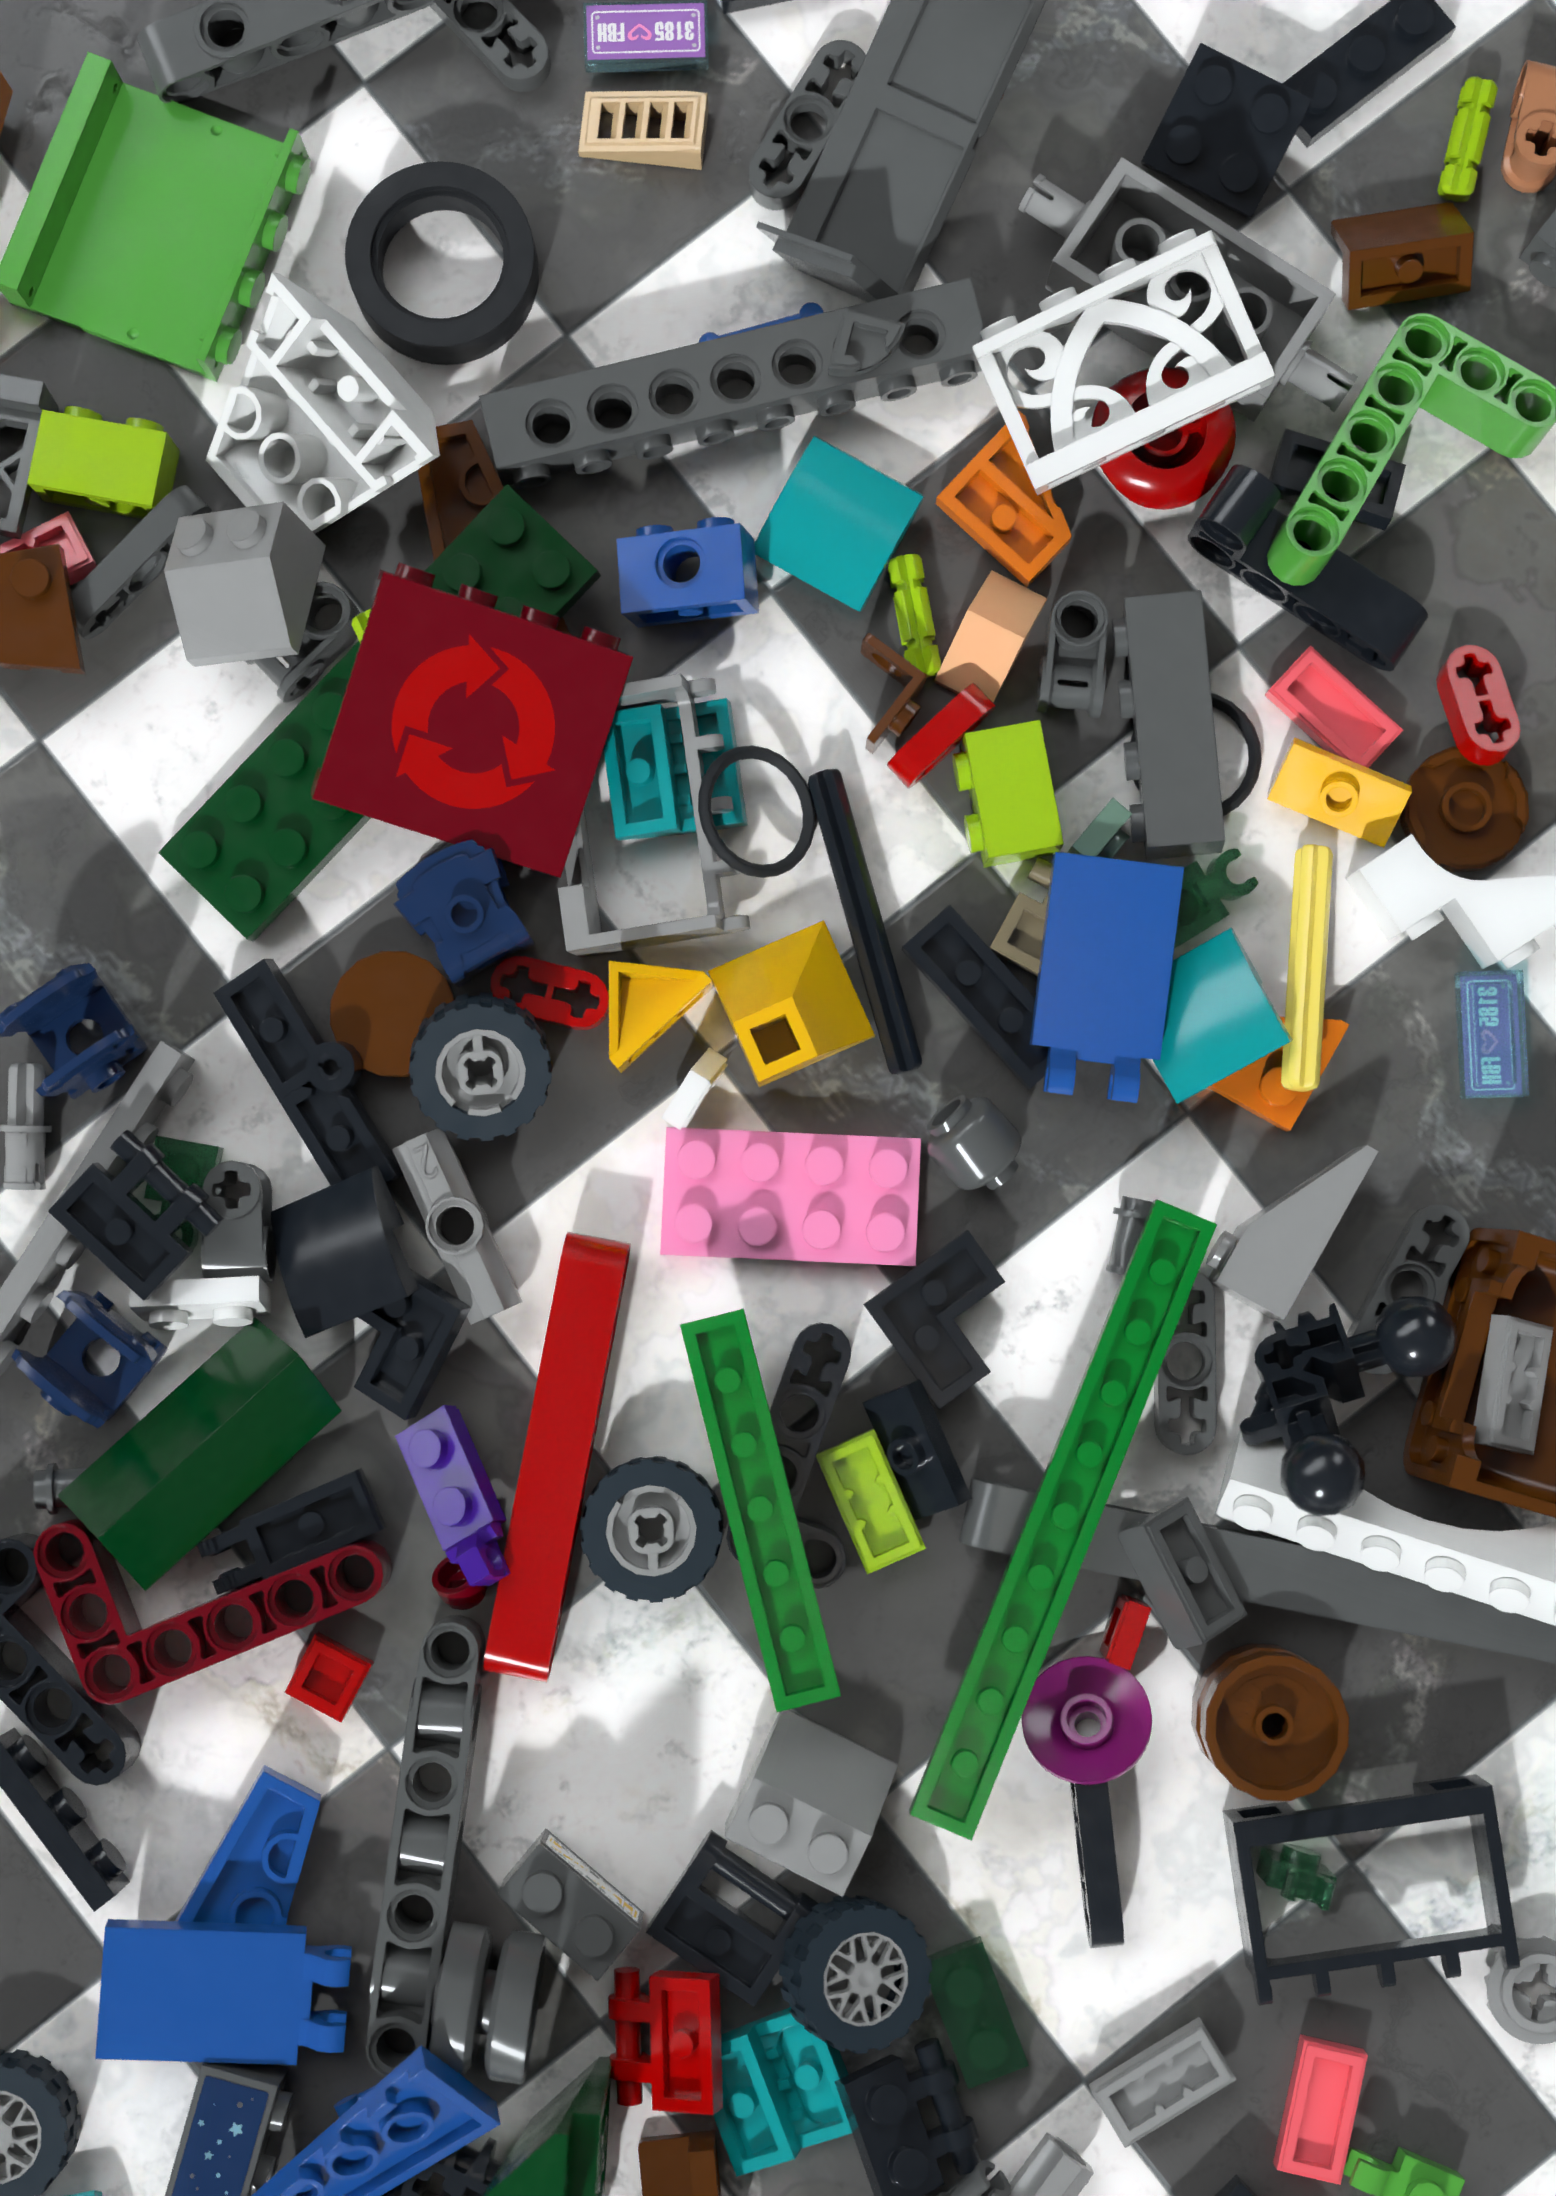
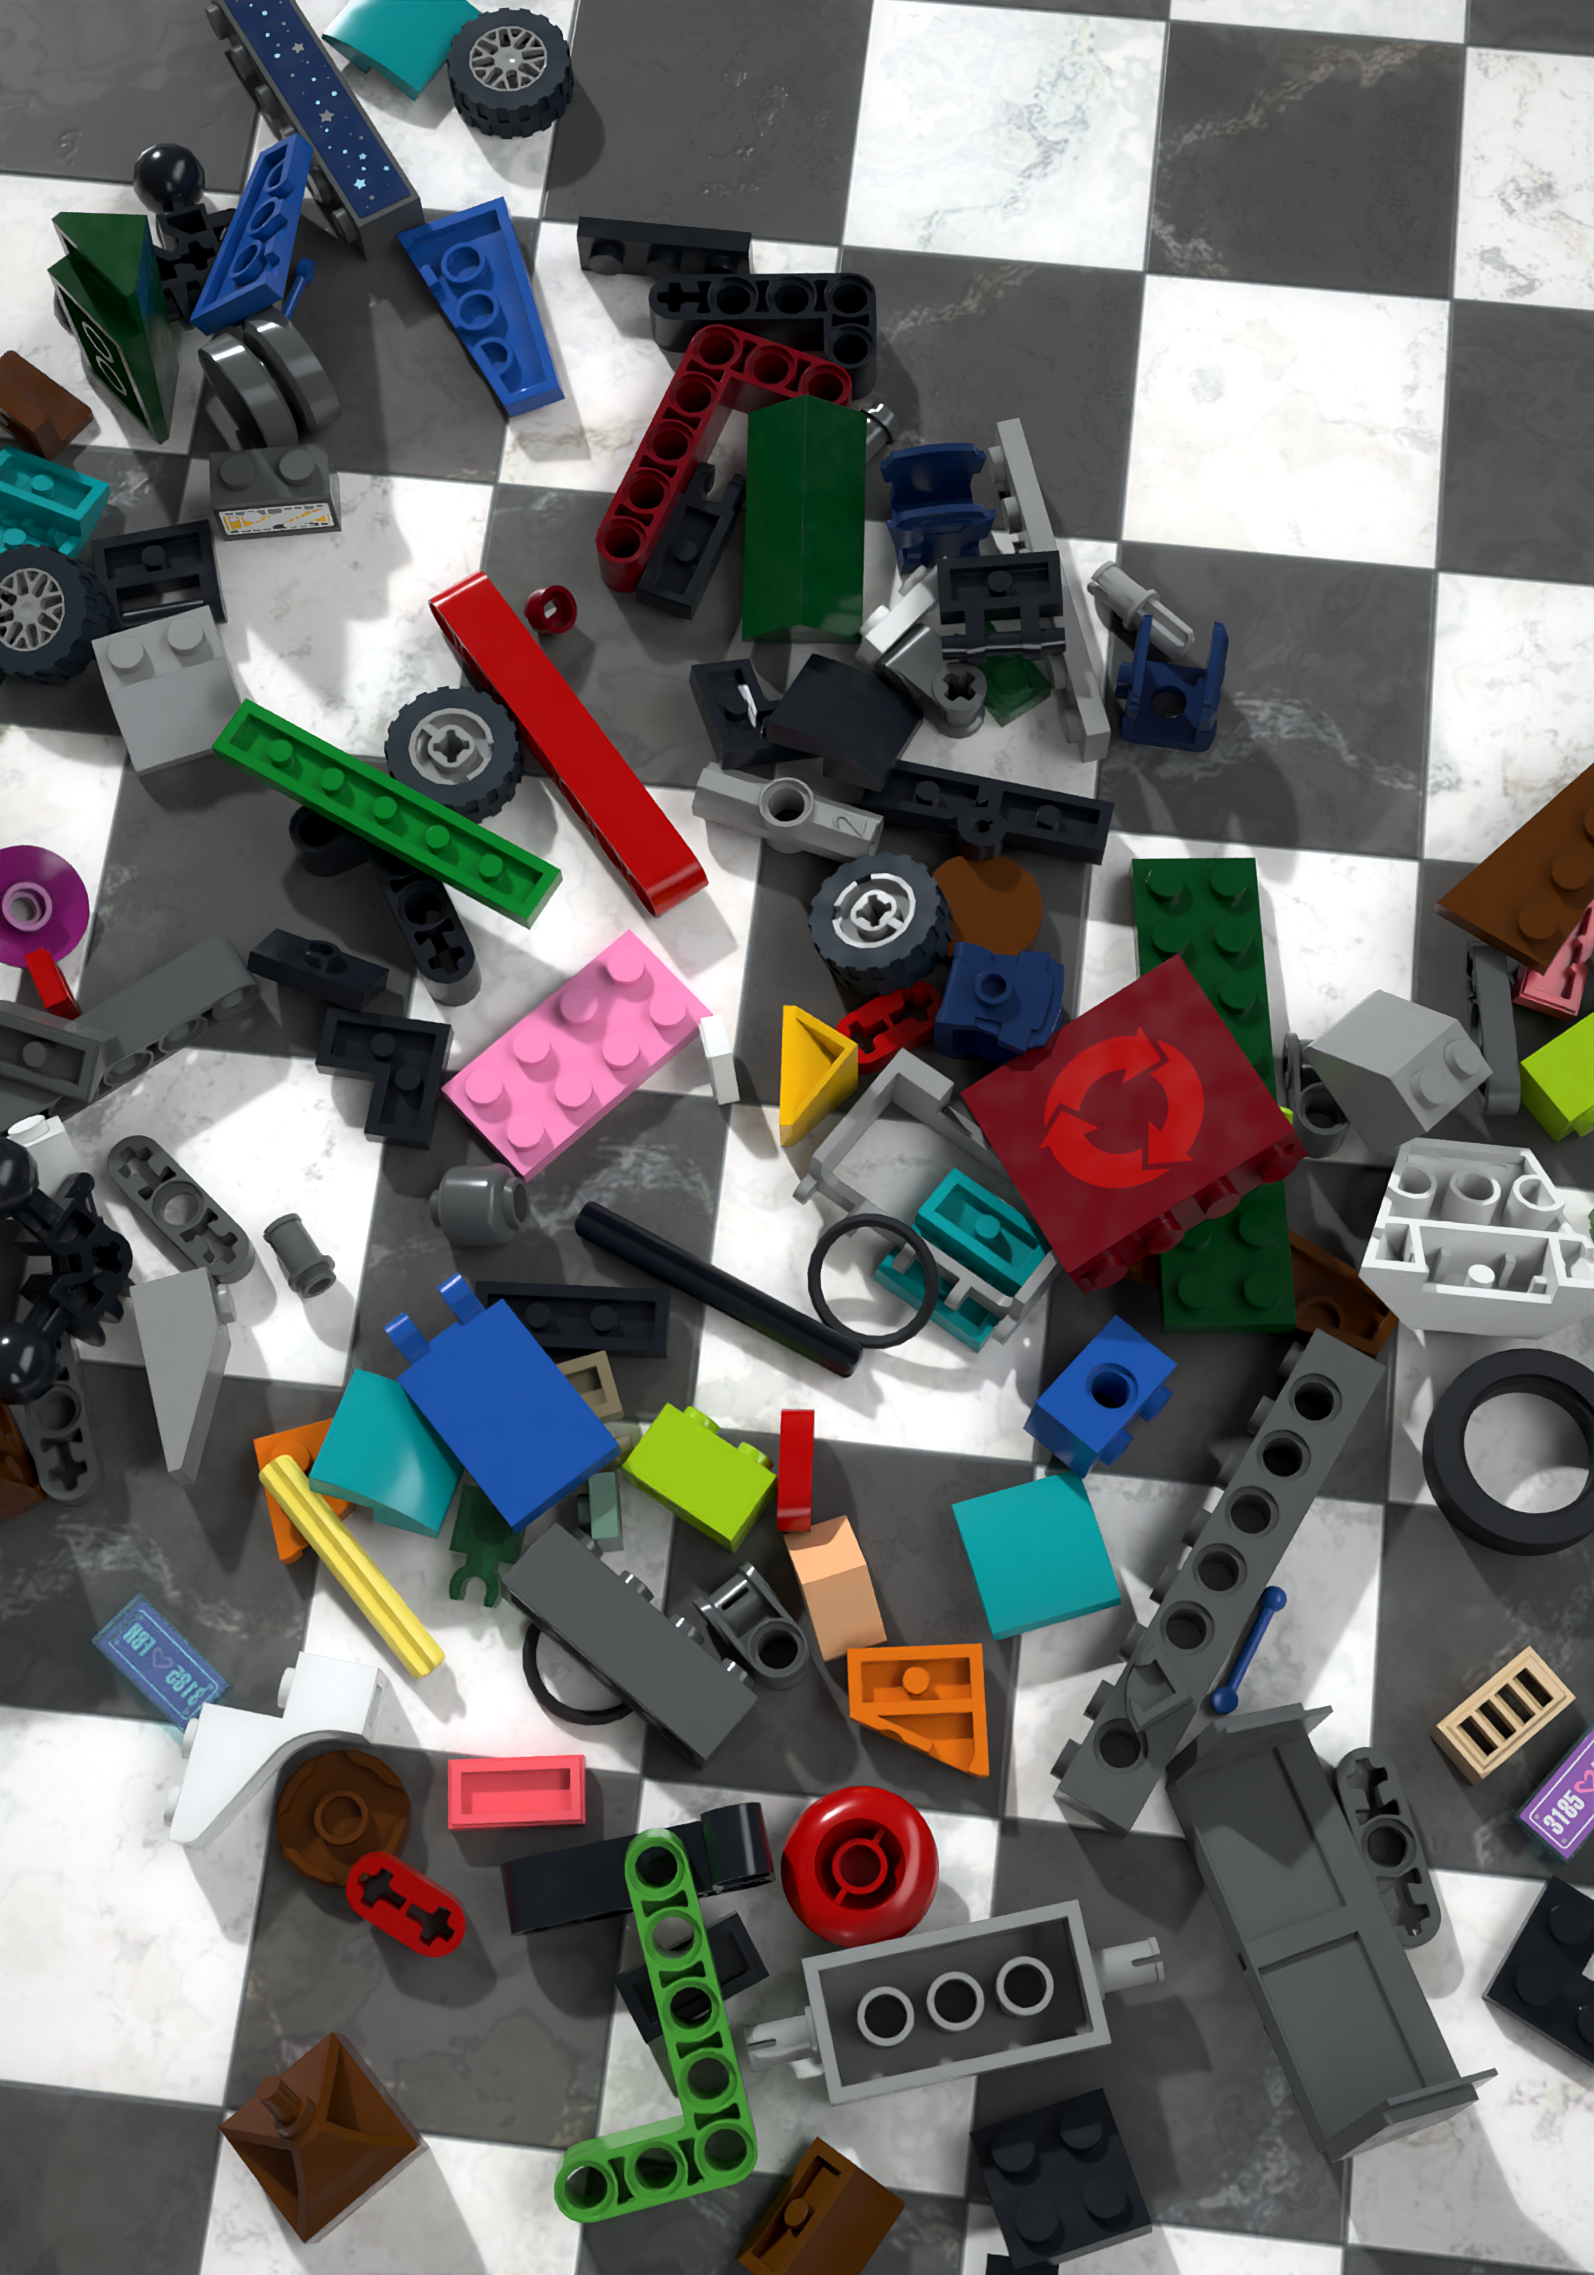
camera: 140 degrees right, 15 degrees down
blue tile [95,1919,352,2065] -> none
red tile [284,1632,374,1722] -> none
dark grey beam [365,1615,485,2078] -> none
dark purple hinge [395,1405,511,1587] -> none
red plate [608,1966,723,2115] -> none
yellow slope [708,920,875,1087] -> none
lime plate [816,1429,926,1574] -> none
reddish brown bracket [861,633,927,754] -> none
lime axle [888,554,941,678] -> none
green plate [909,1199,1217,1841] -> none
white fence [972,229,1275,495] -> none
yellow plate [1267,737,1412,848] -> none

